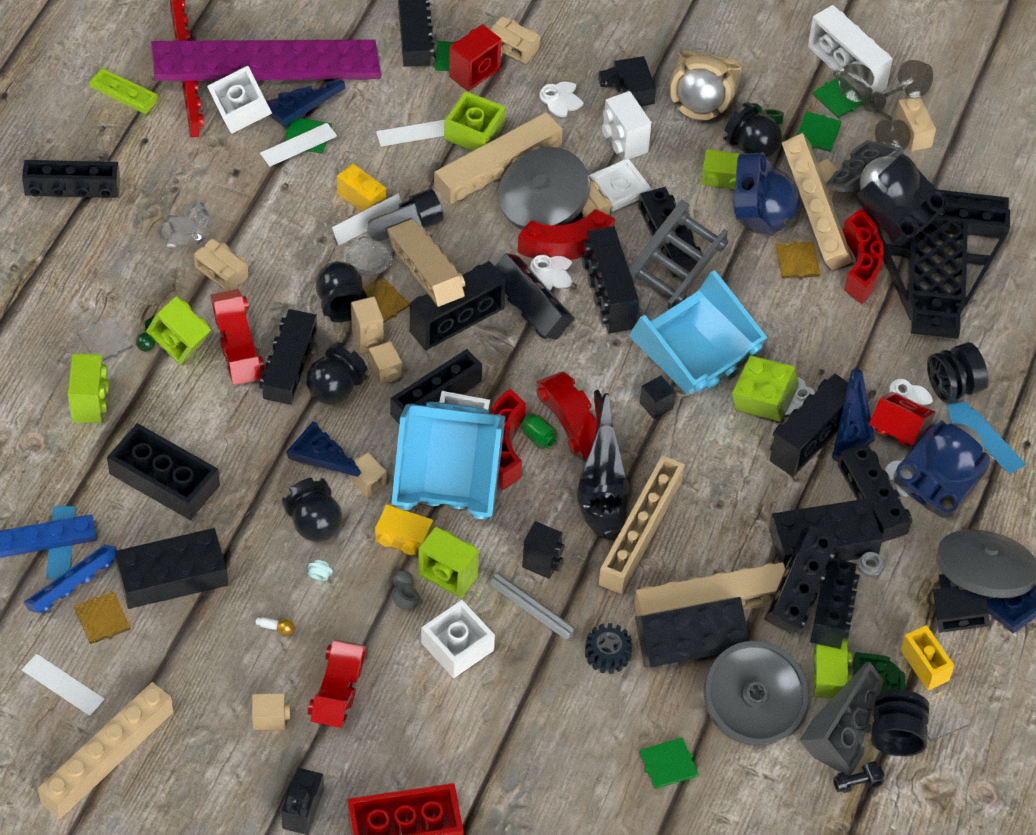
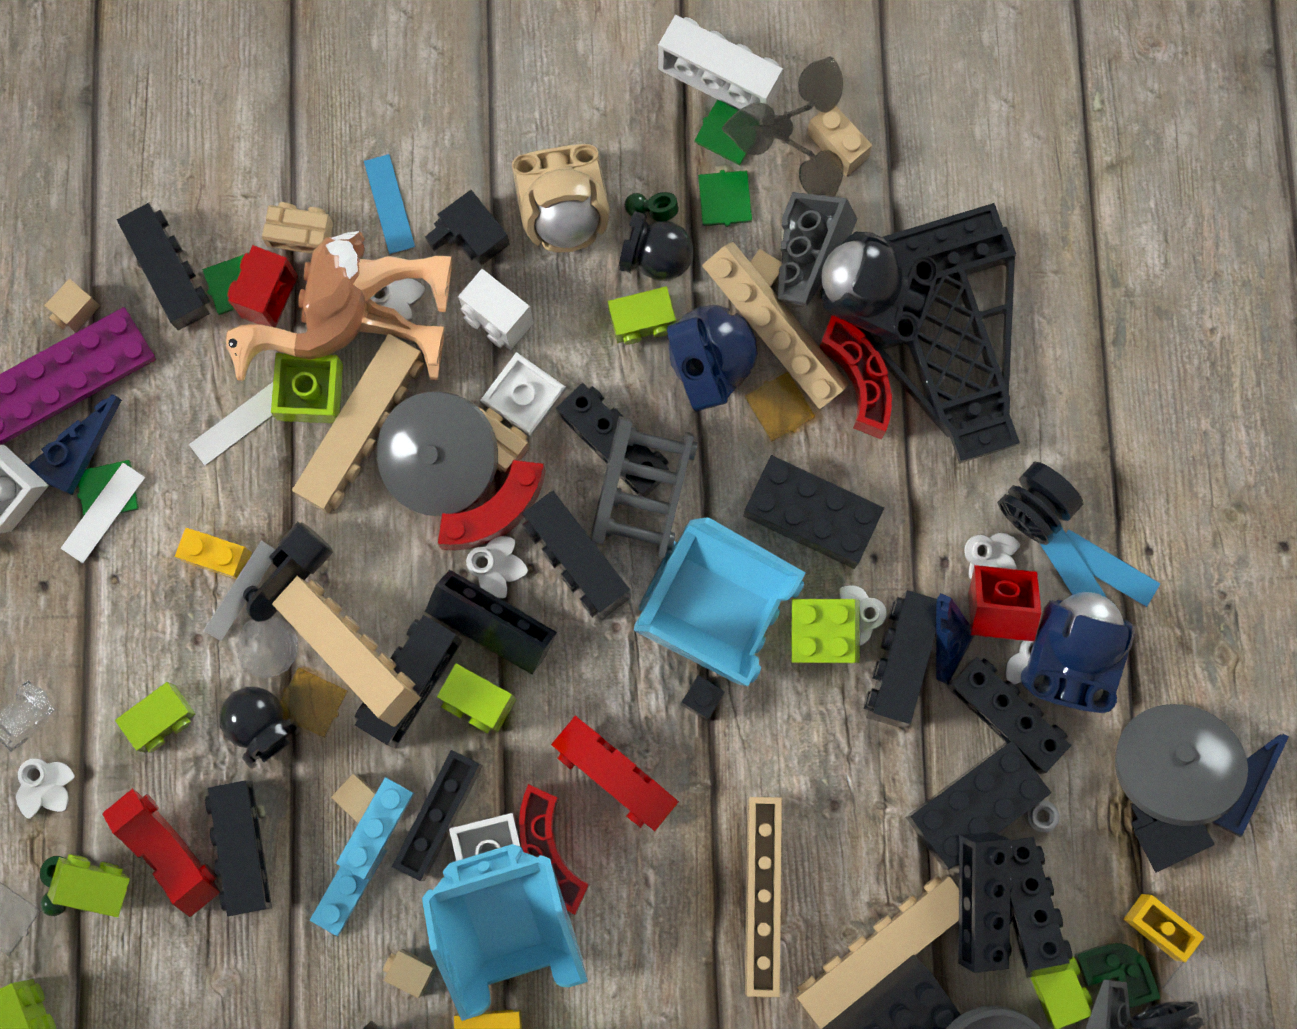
camera: 20 degrees left, 25 degrees up
tan brick [194,239,248,291] -> none
dark blue wing [286,421,361,477] -> none
black tile [306,342,368,405] -> none
tan brick [351,297,383,354] -> none
green brick [521,413,557,449] -> none
black brick [522,521,565,579] -> none
black piece [577,390,630,541] -> none
none -> white plate [16,759,75,819]
none -> tan brick [44,279,100,333]
none -> lime brick [115,682,196,753]
none -> animal [226,231,452,381]
none -> medium azure bracket [309,777,415,936]
none -> dark azure sticker [364,154,415,254]
none -> lime brick [437,664,517,734]
none -> black brick [743,455,884,569]

